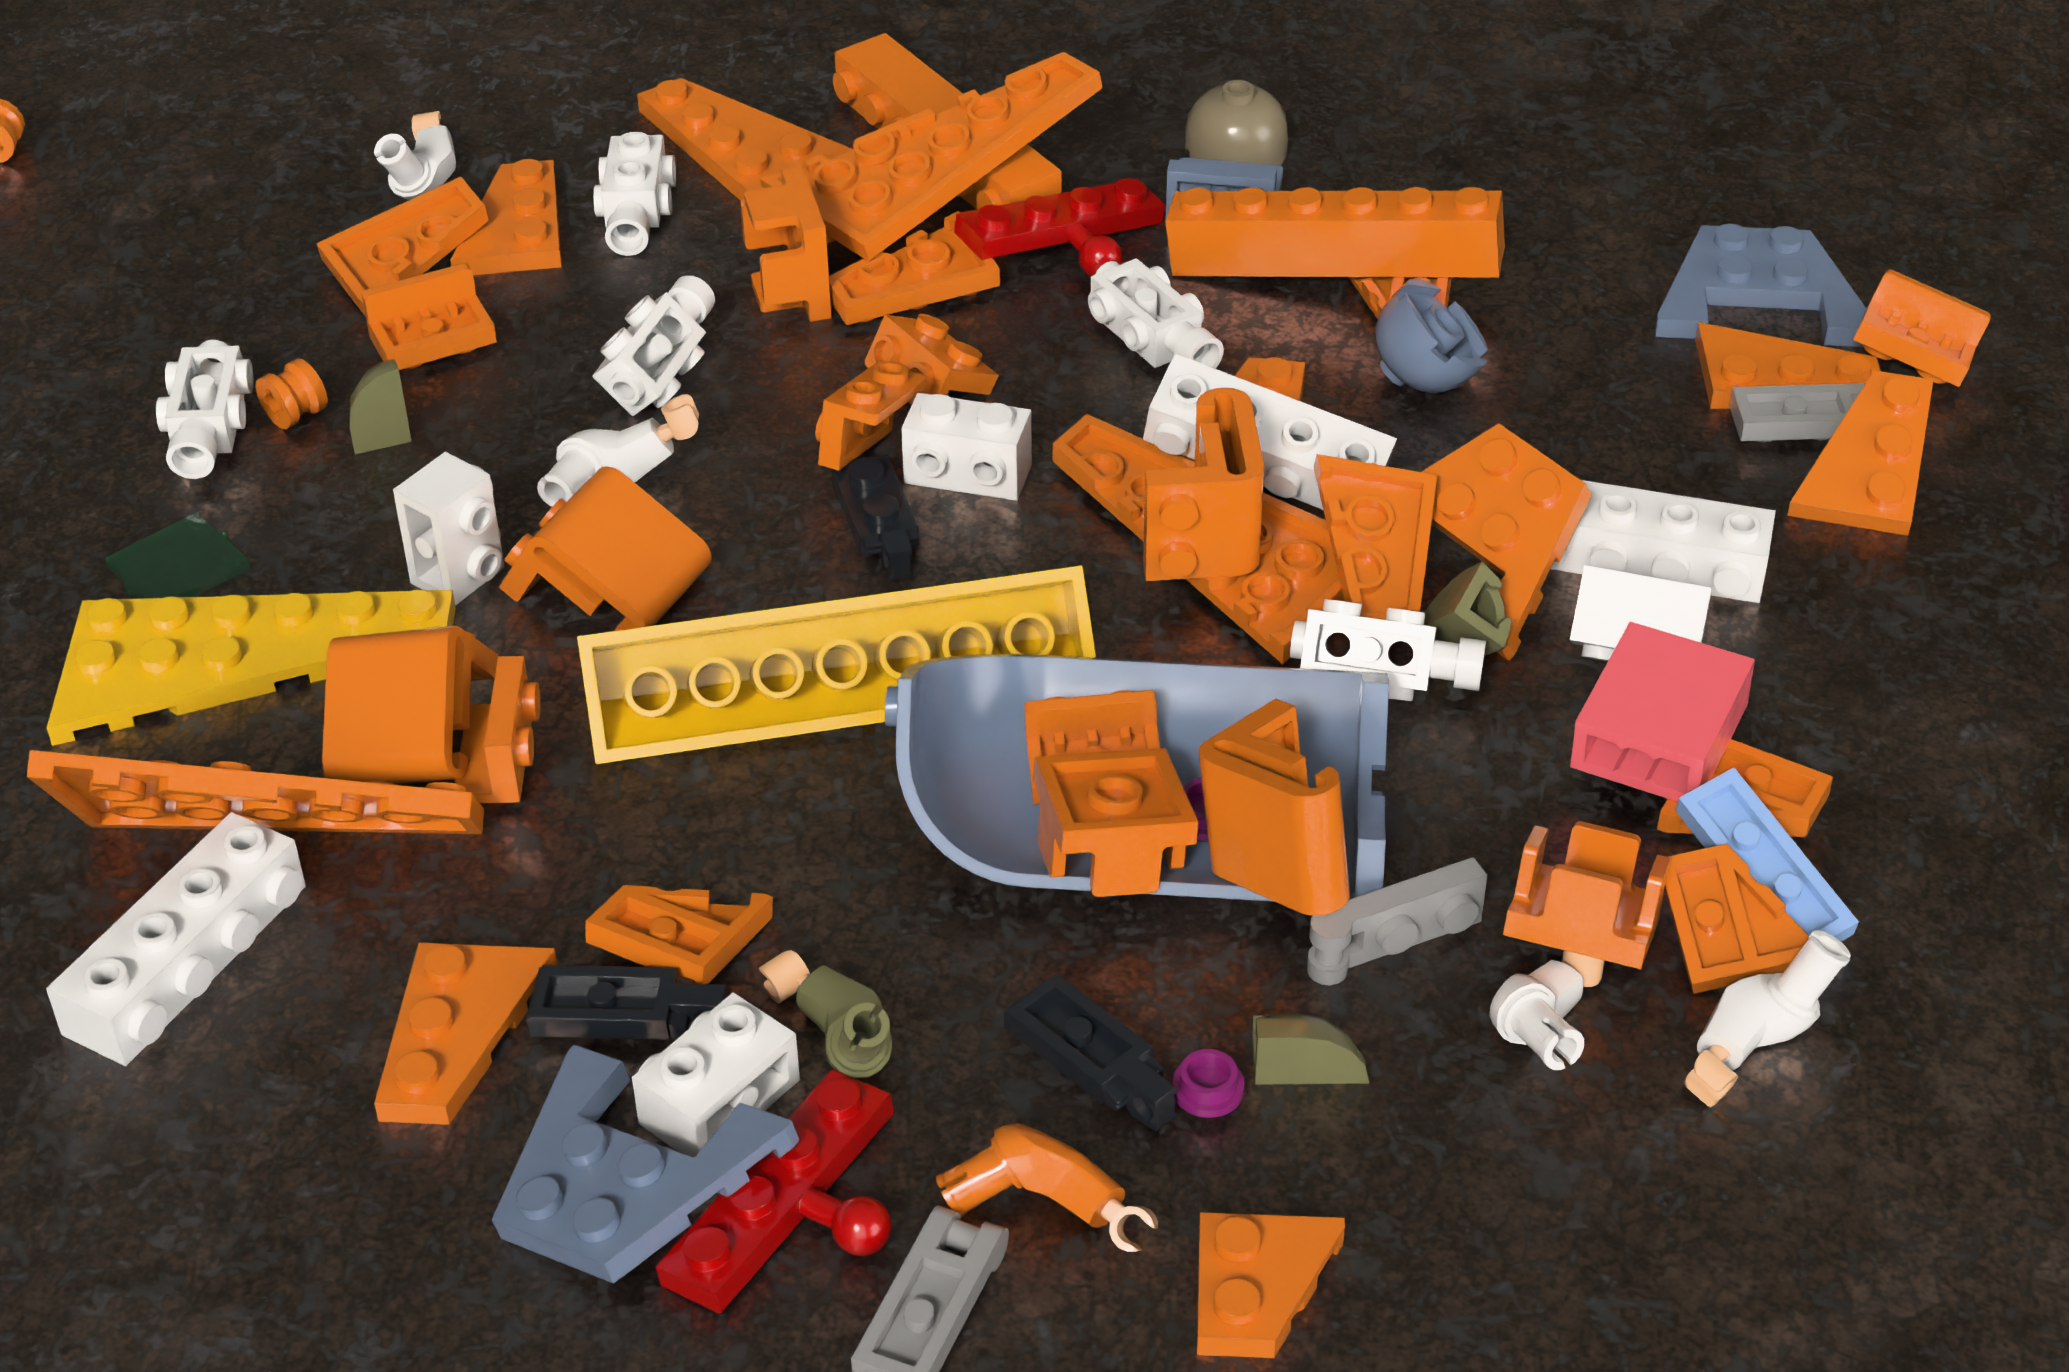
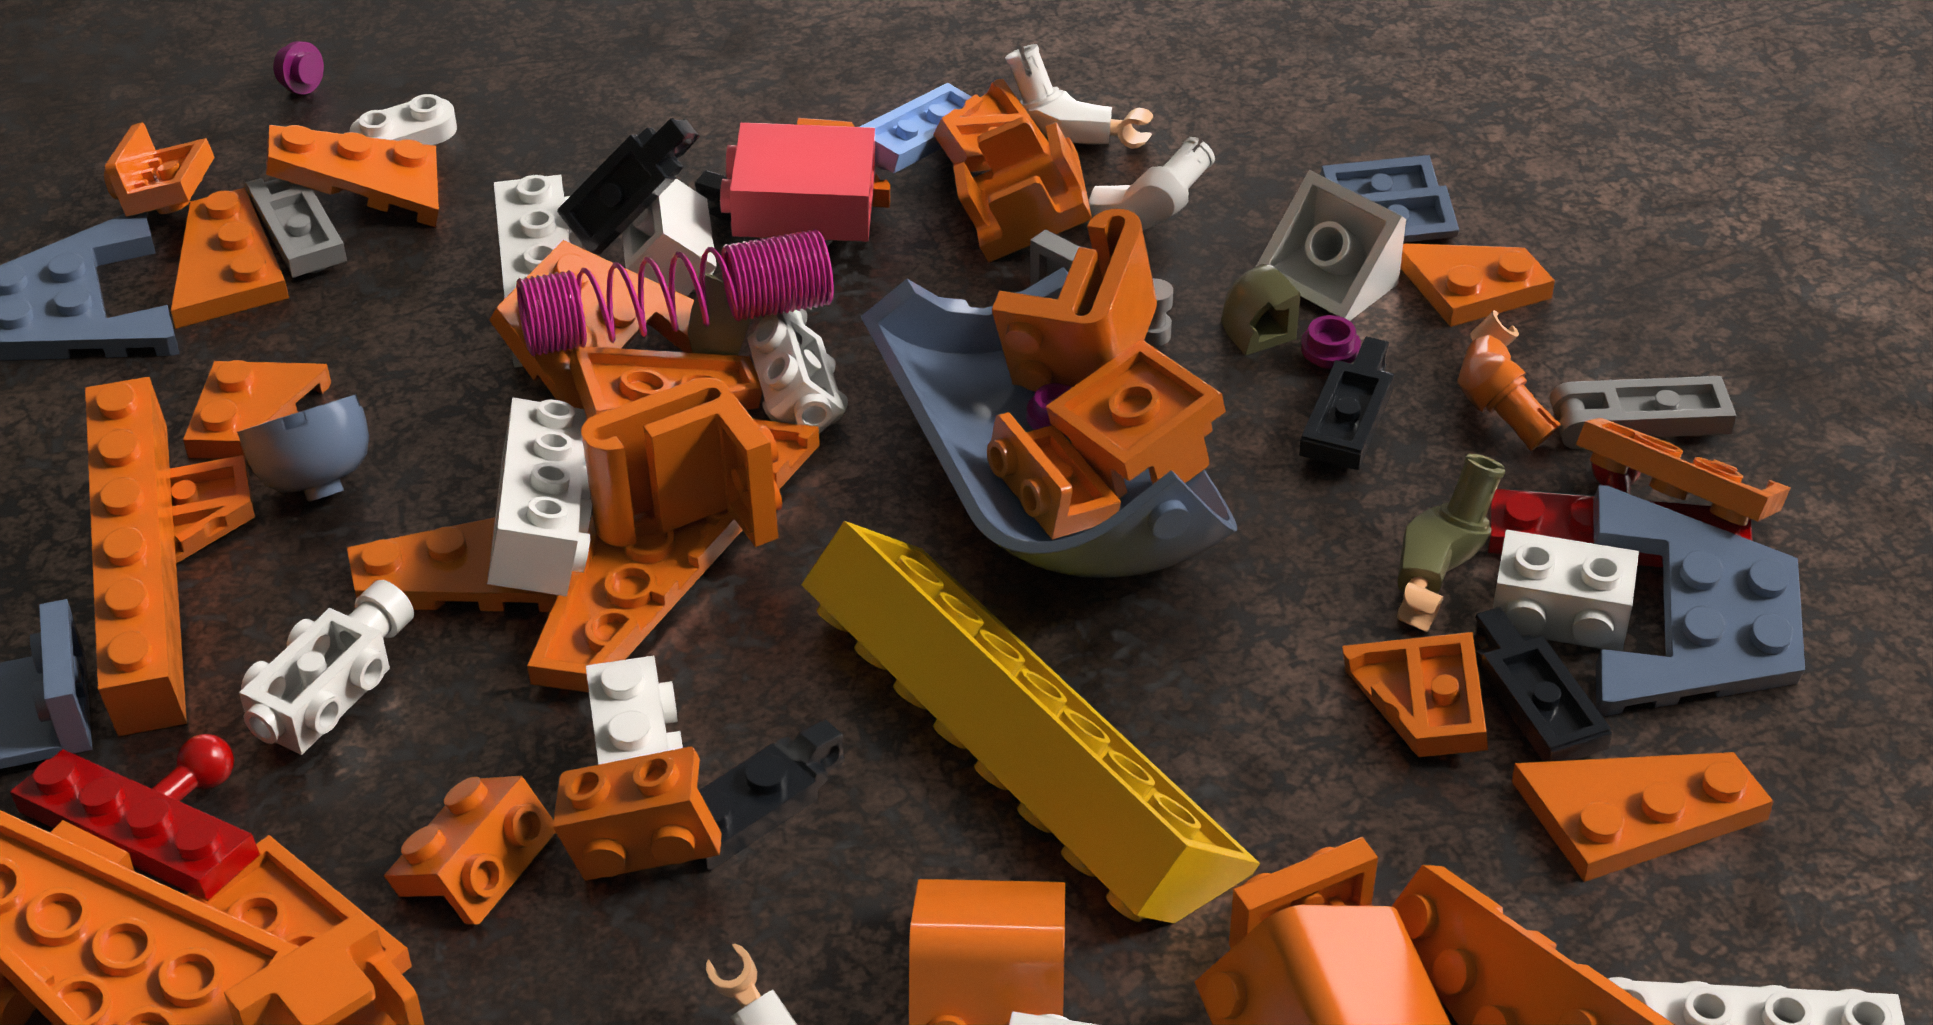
camera: 115 degrees left, 0 degrees up
none -> orange wing [183,360,331,459]
none -> white plate [350,94,457,145]
none -> dark pink piece [516,229,834,357]
none -> black hinge [557,118,700,255]
none -> white slope [1256,170,1406,321]
none -> sand blue slope [1320,155,1459,243]
none -> orange wing [1576,418,1791,526]

